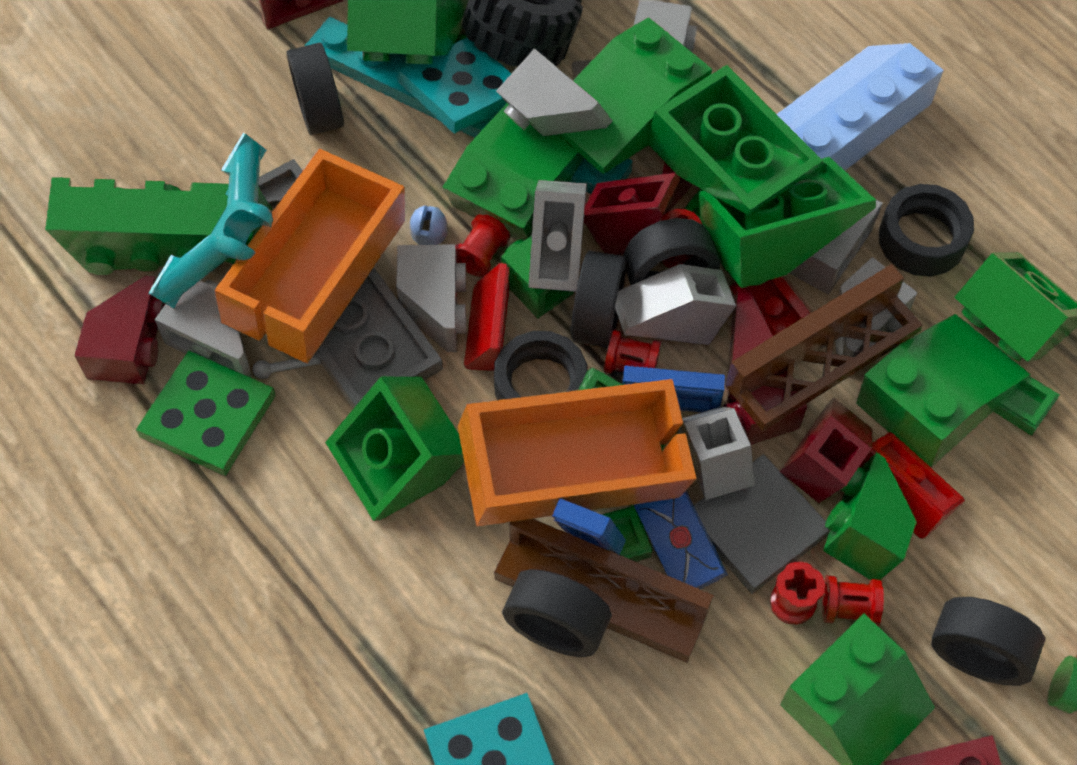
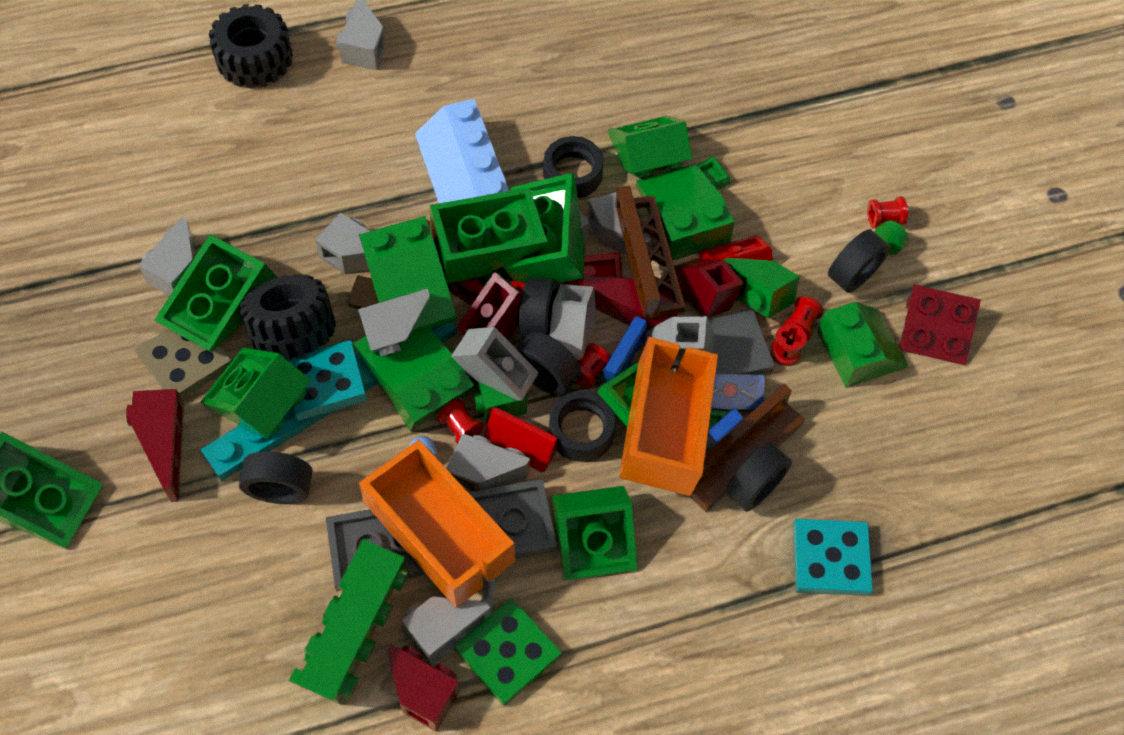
camera: 70 degrees left, 0 degrees up
teal piece [149,133,273,309] -> none

